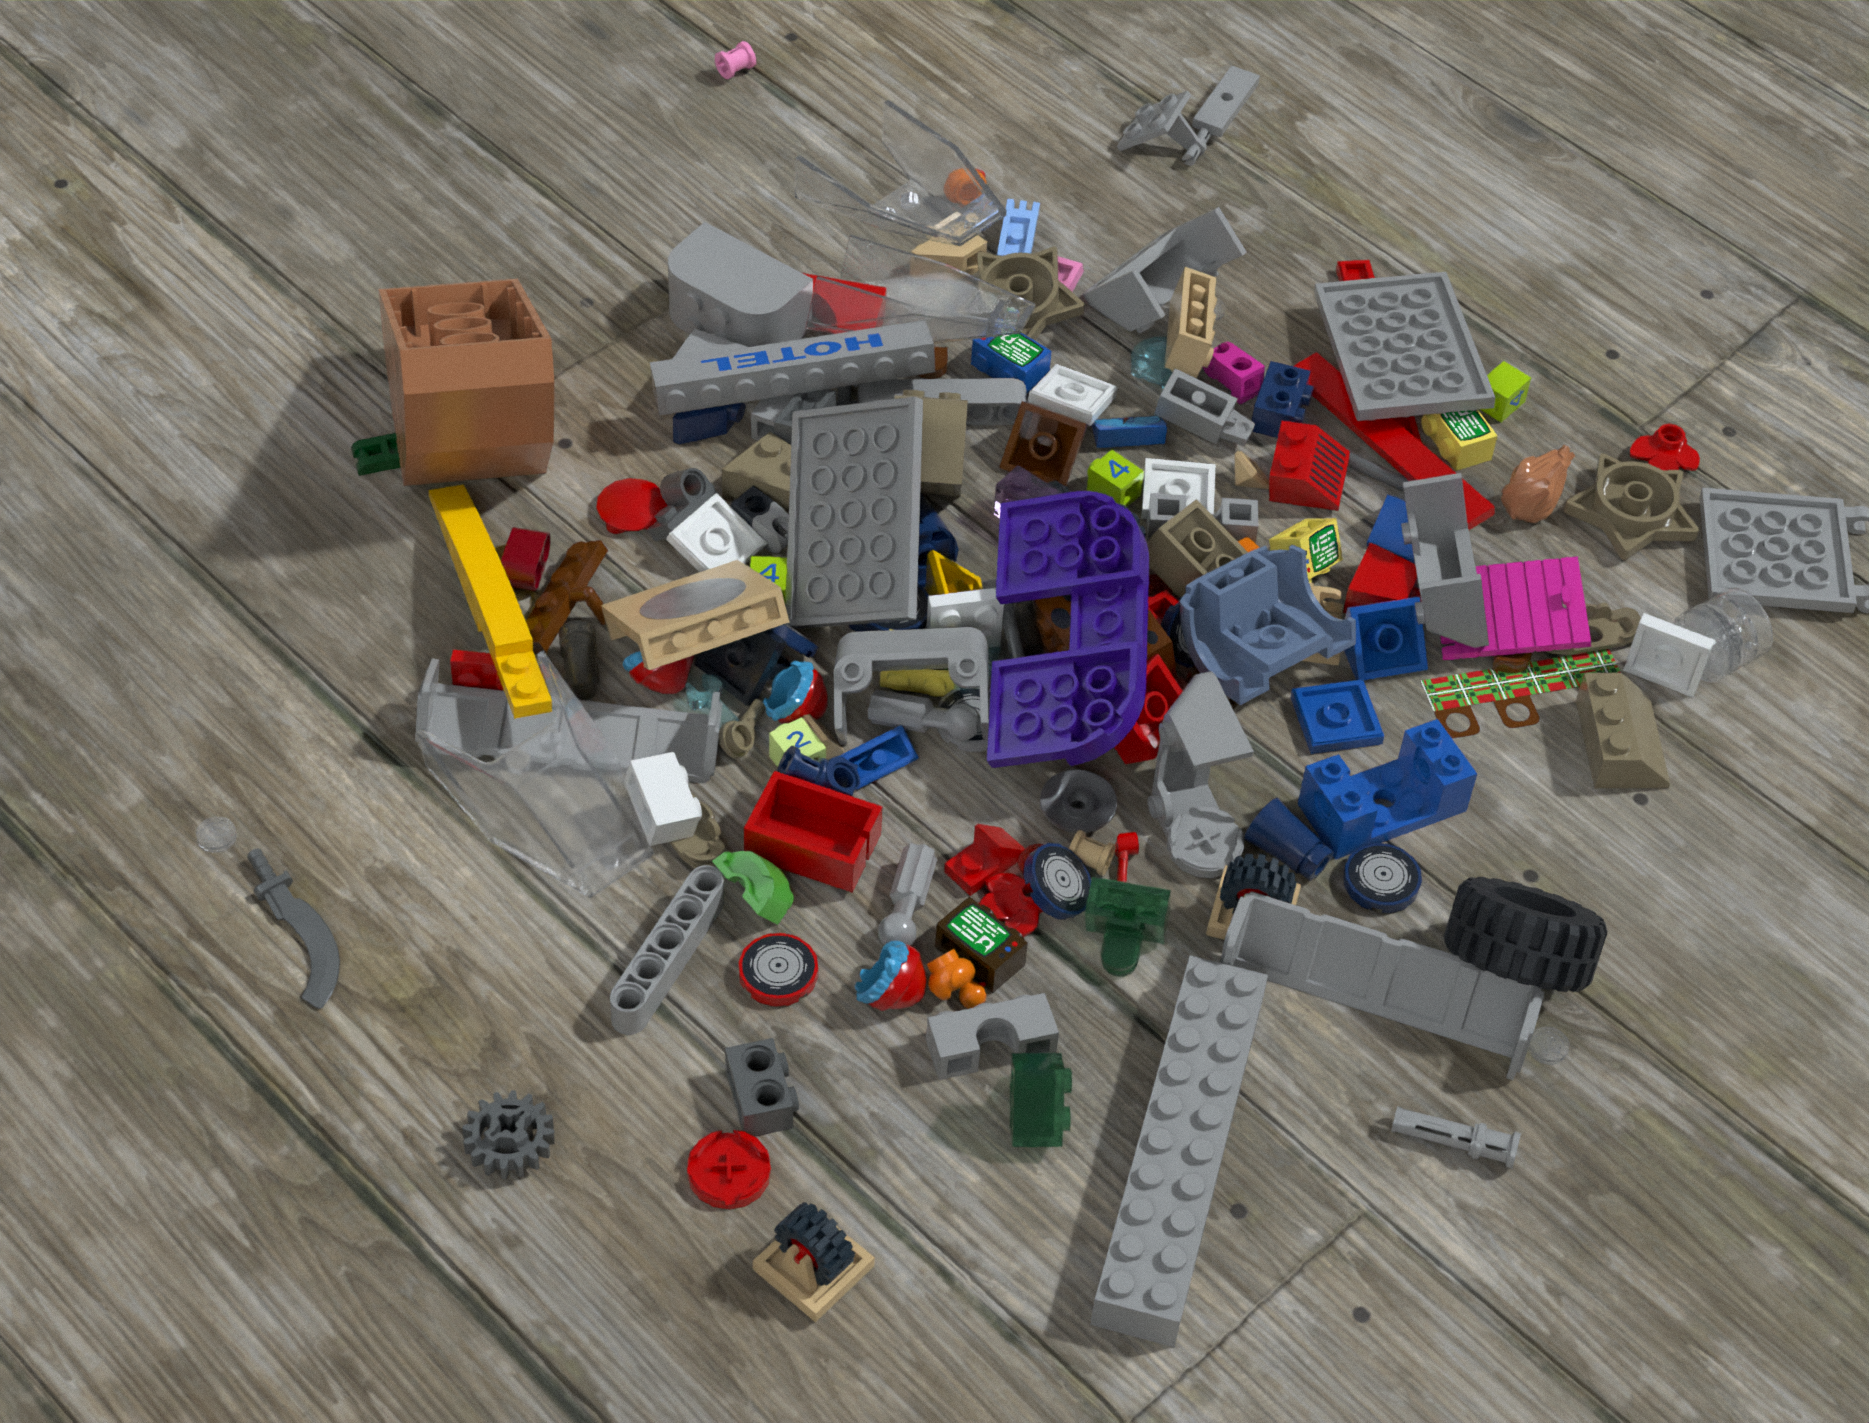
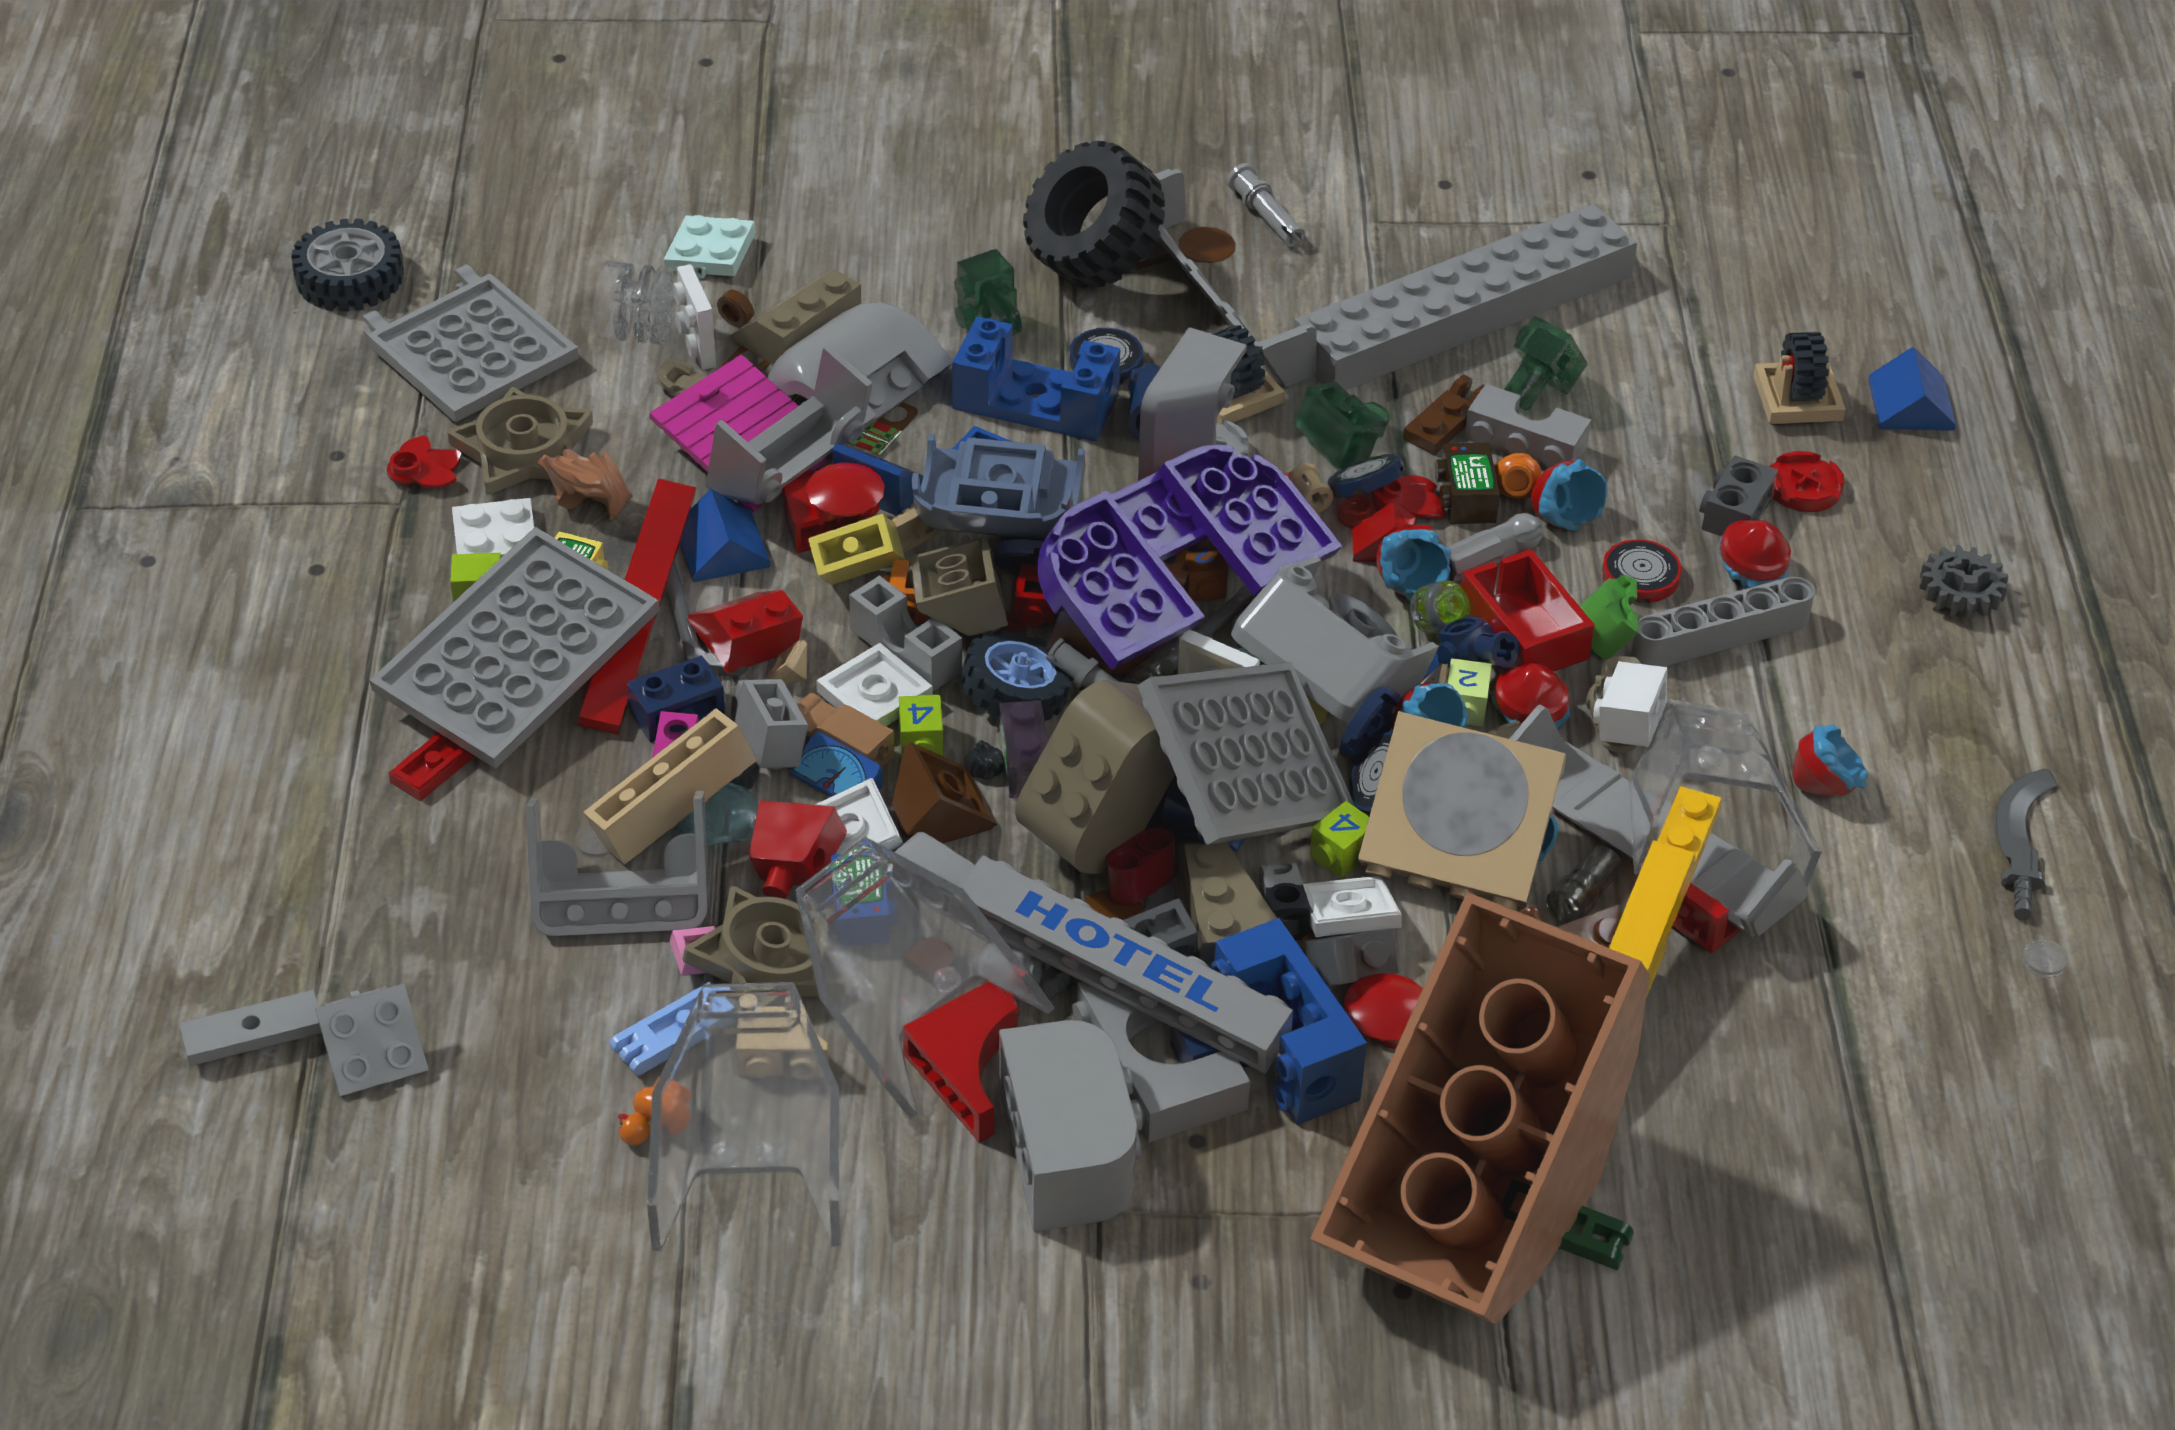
camera: 135 degrees left, 5 degrees down
none -> white plate [452,498,534,558]
none -> light aqua plate [664,215,756,279]
none -> reddish brown tile [717,289,754,327]
none -> red torso [749,800,847,899]
none -> light grey piece [768,302,953,428]
none -> medium nougat piece [797,693,894,767]
none -> red dish [806,462,885,520]
none -> clear green brick [954,249,1022,336]
none -> reddish brown piece [1125,227,1235,274]
none -> blue plate [1211,918,1367,1125]
none -> flat silver dish [1328,593,1397,638]
none -> dark blue tile [1339,686,1401,763]
none -> dark azure hair [1376,527,1451,602]
none -> reddish brown hinge [1403,374,1485,454]
none -> clear neon green head [1410,580,1470,635]
none -> red hair [1490,663,1570,729]
none -> red hair [1719,520,1791,588]
none -> hair [1793,724,1868,797]
none -> blue slope [1868,347,1956,430]

